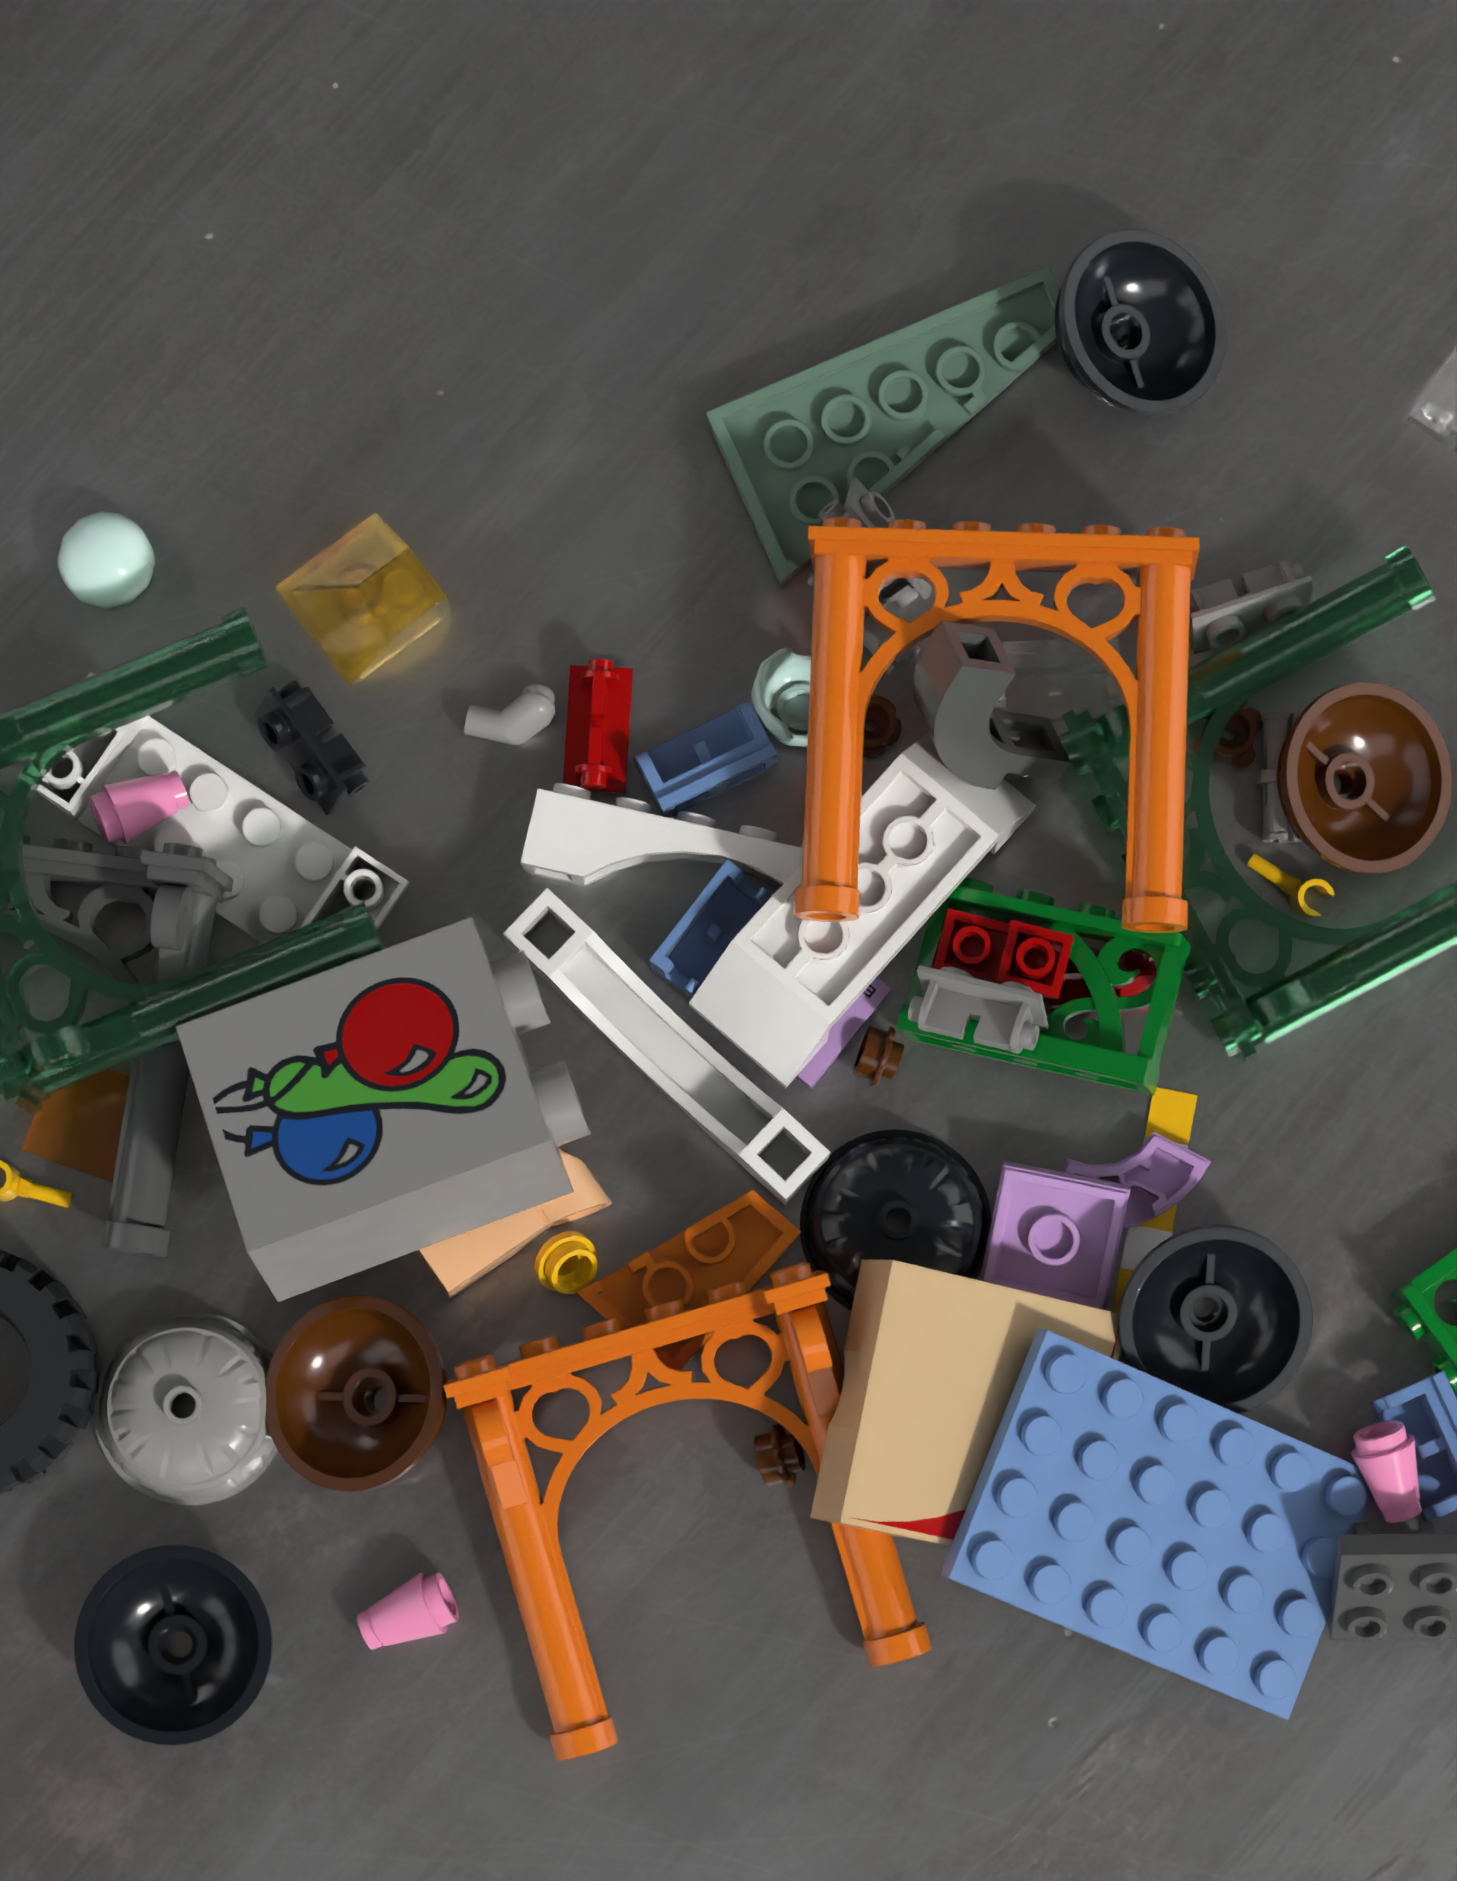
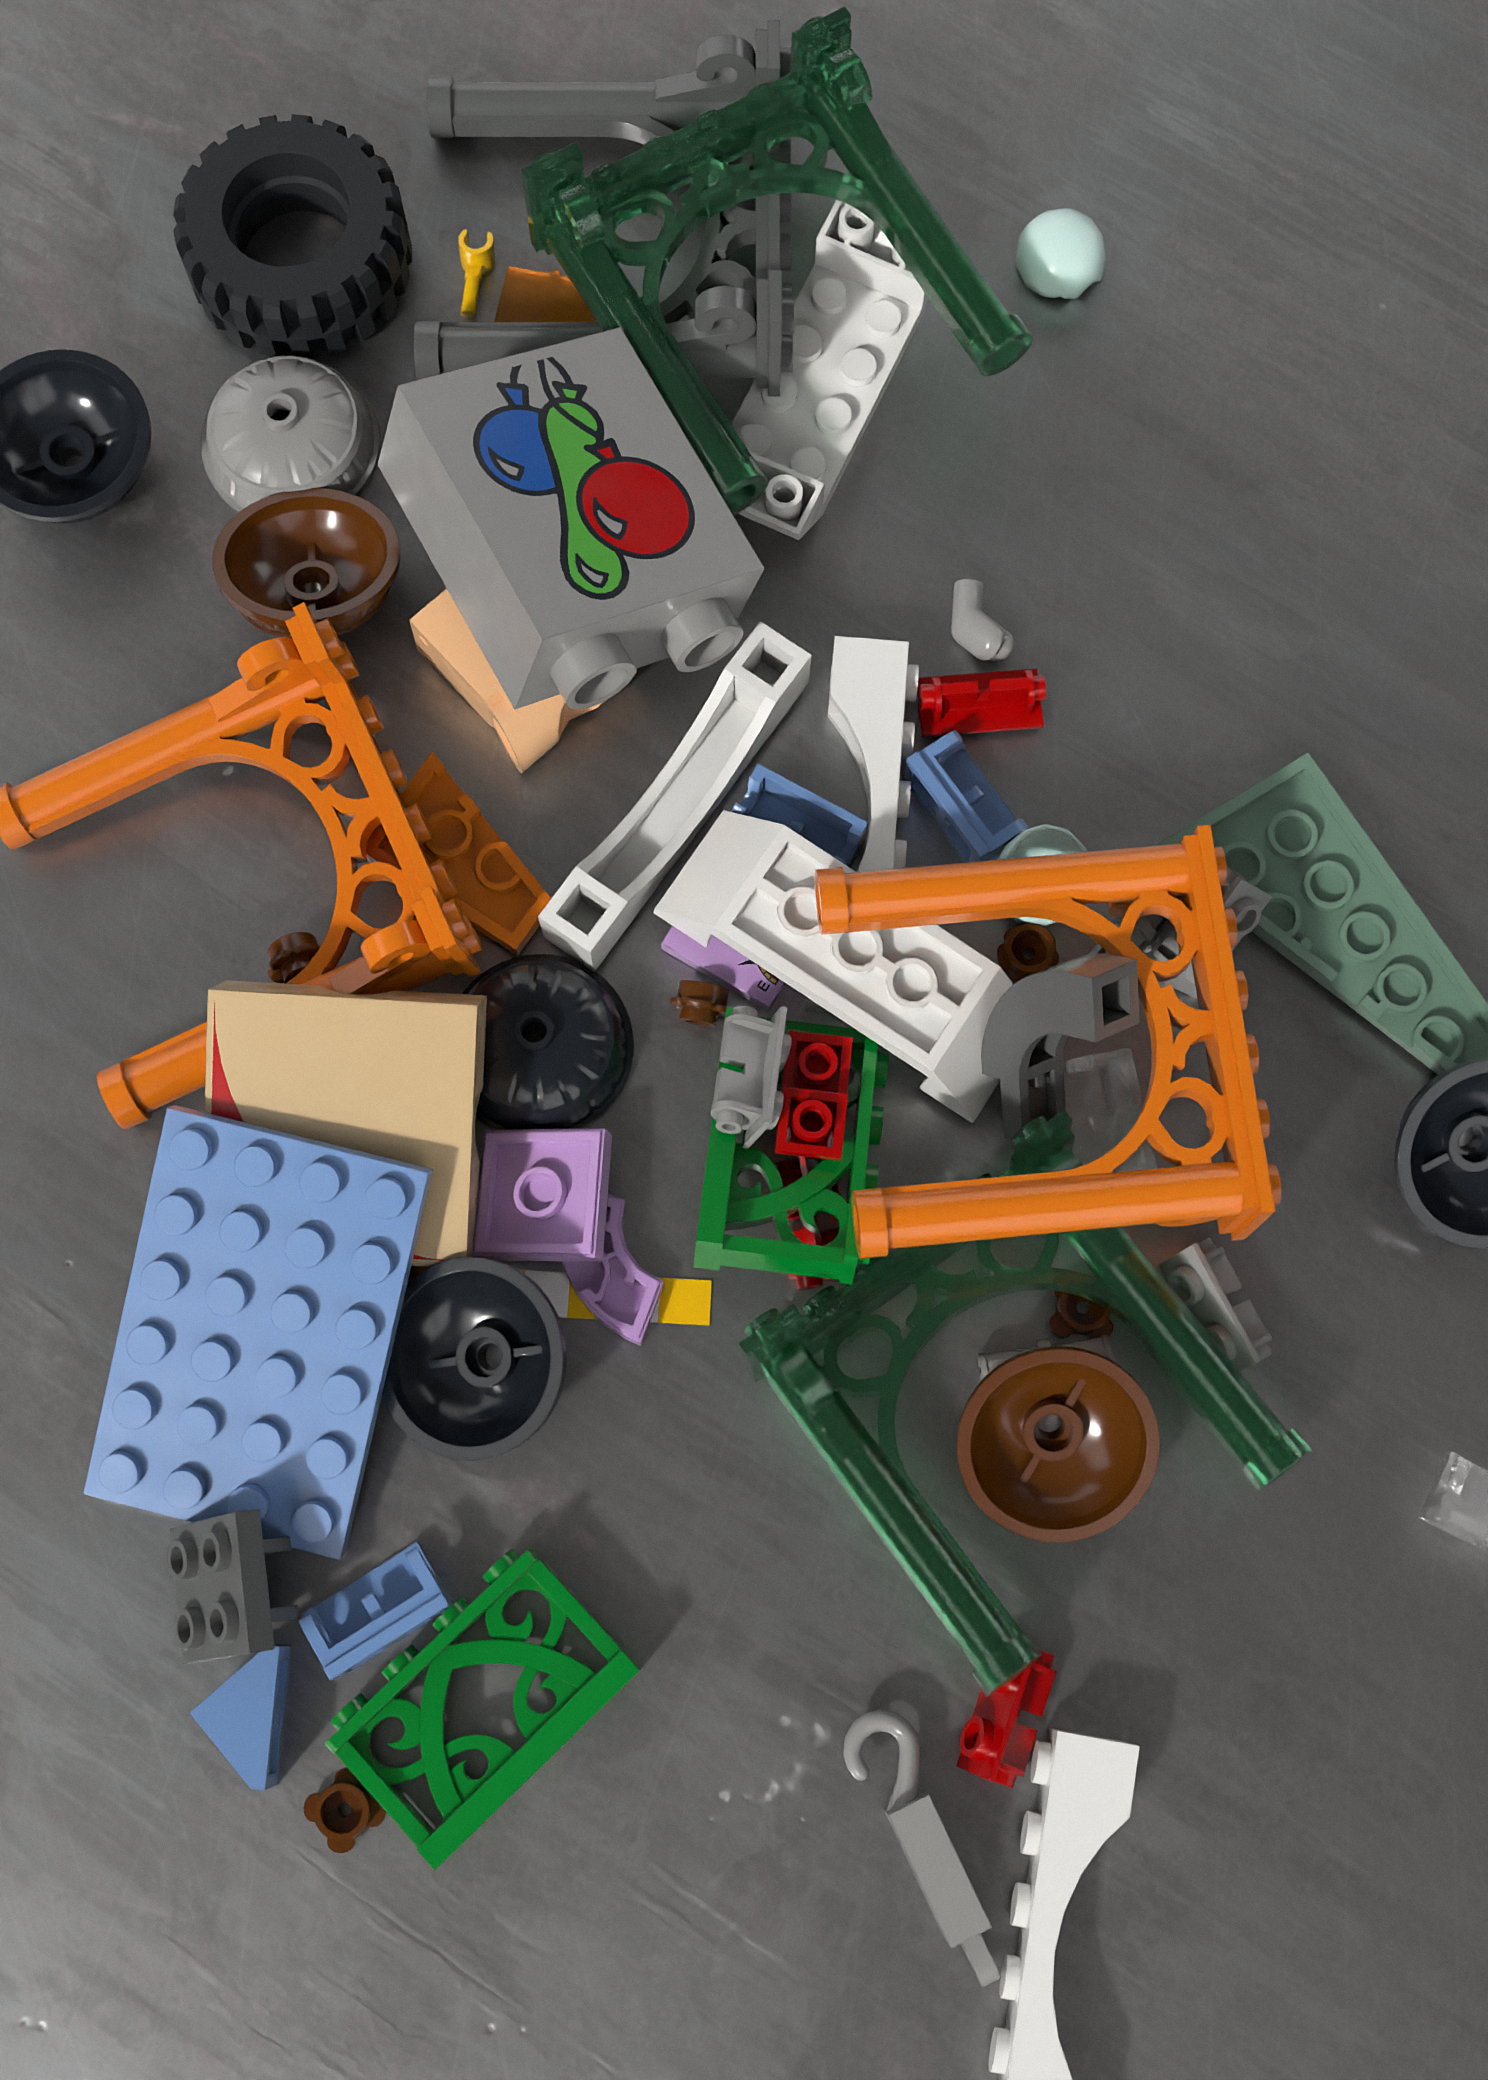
camera: 80 degrees right, 5 degrees down
bright pink cone [89,770,190,844] -> none
black hinge [254,681,370,816] -> none
clear yellow slope [275,512,452,688] -> none
bright pink cone [357,1572,459,1650] -> none
yellow plate [534,1231,598,1294] -> none
yellow hand [1247,853,1334,918] -> none
bright pink cone [1351,1421,1422,1523] -> none

